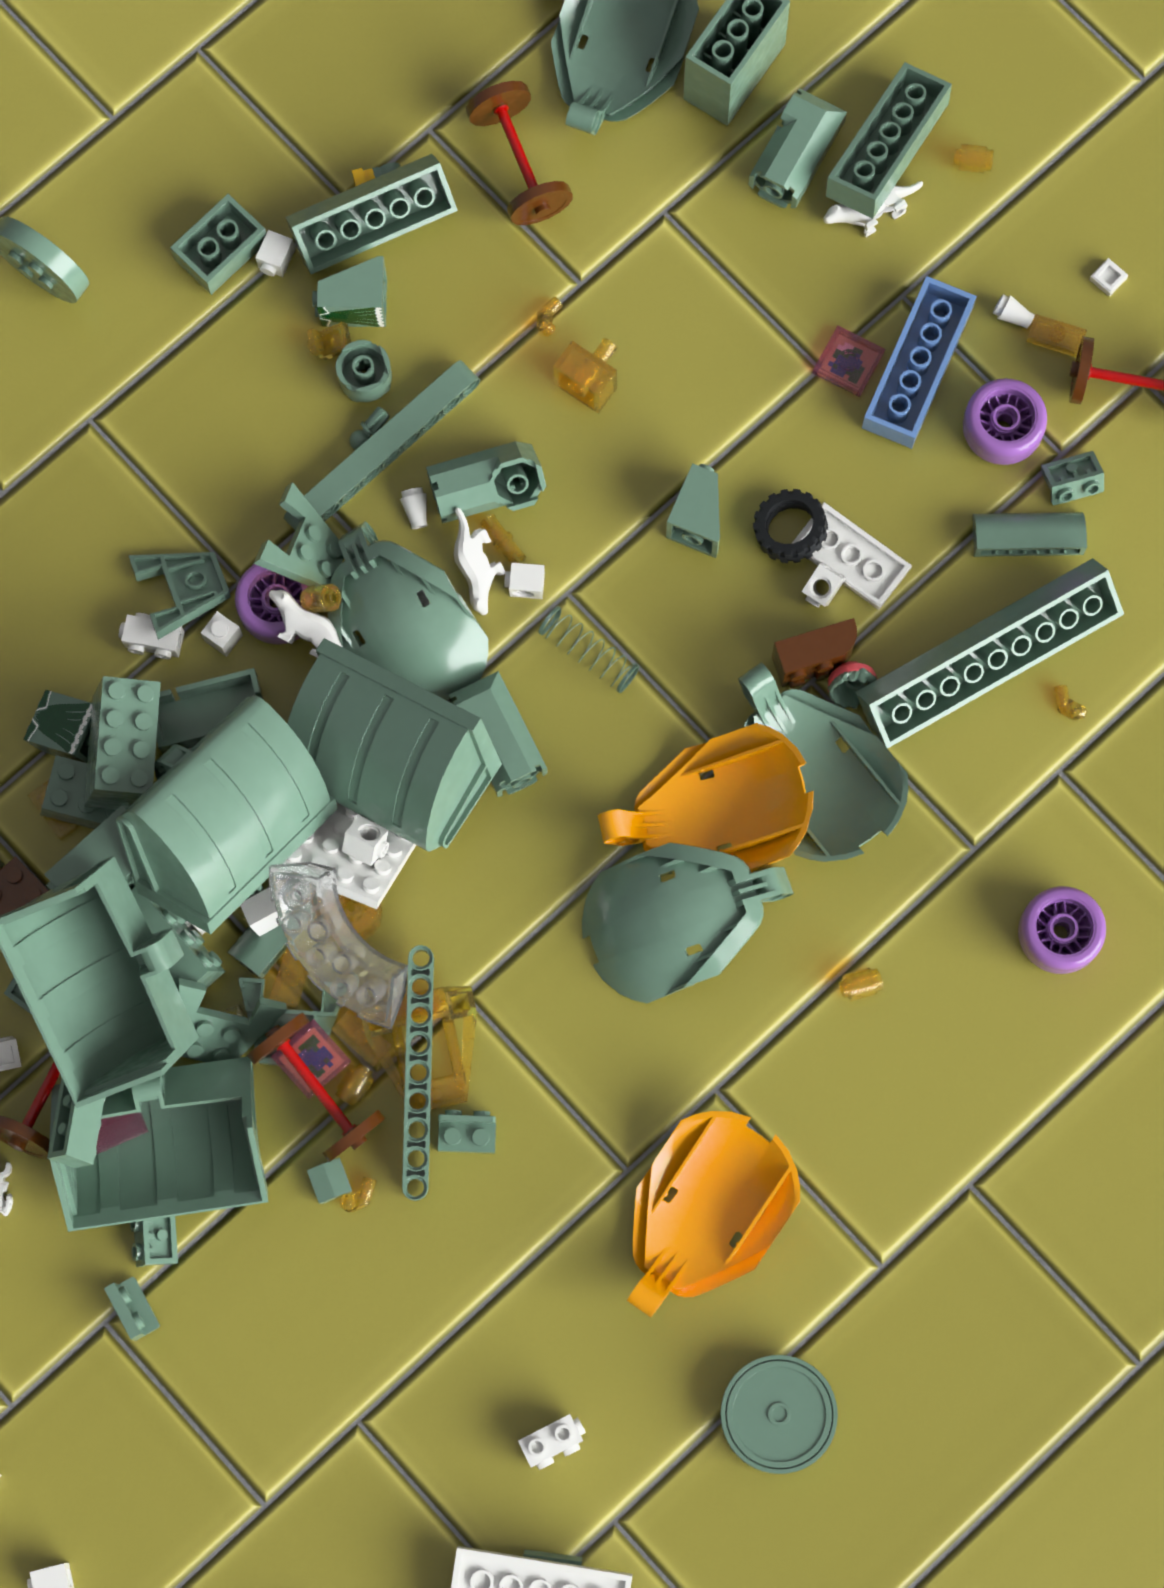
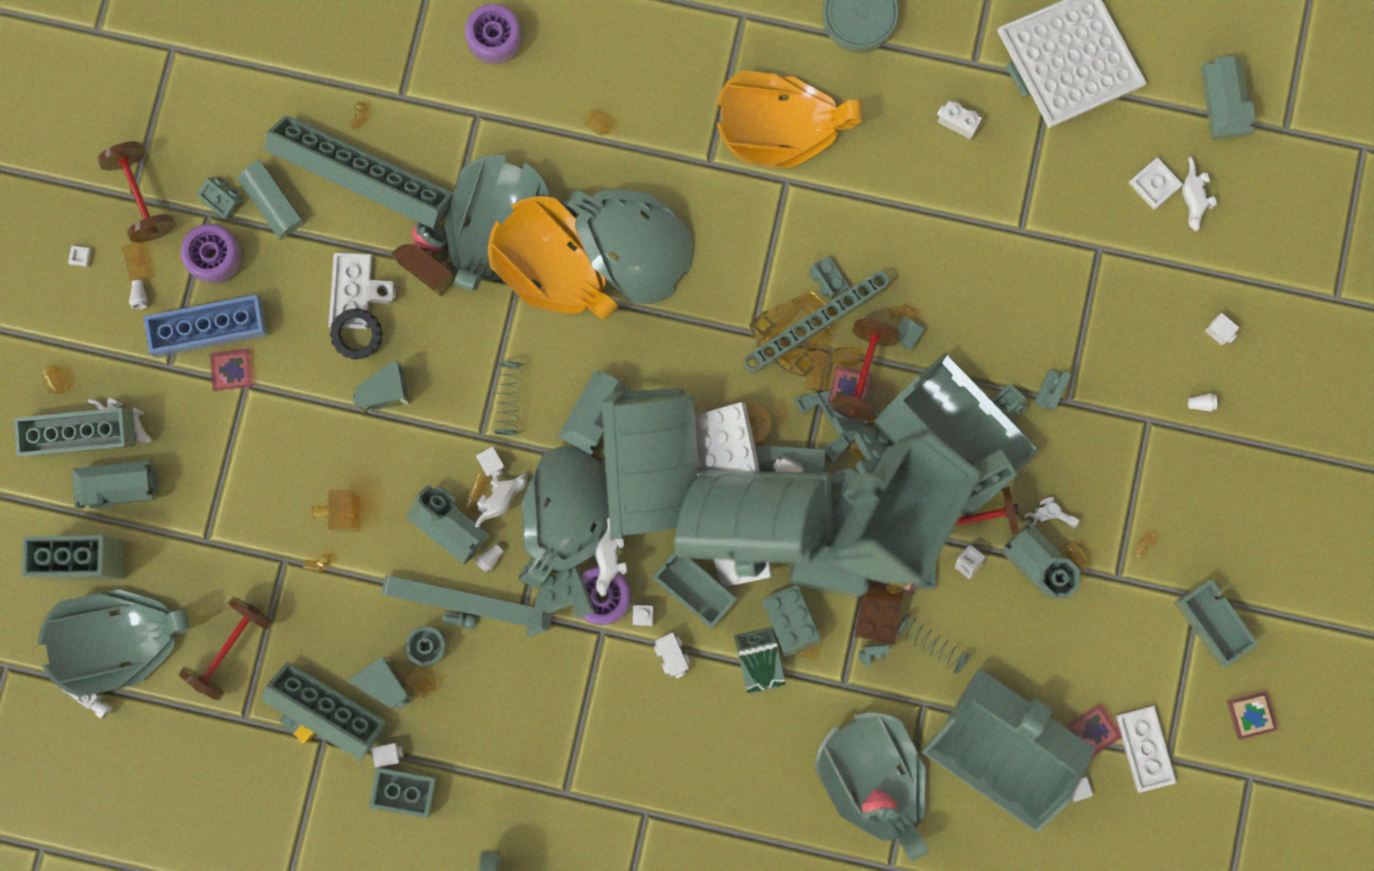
camera: 125 degrees left, 5 degrees up
sand green brick [84,676,161,810] -> none
sand green wing [128,552,231,640] -> none
clear brick [269,862,408,1029] -> none
clear yellow plate [269,947,314,1010] -> none
clear yellow brick [300,584,341,613] -> none
white brick [342,816,389,866] -> none

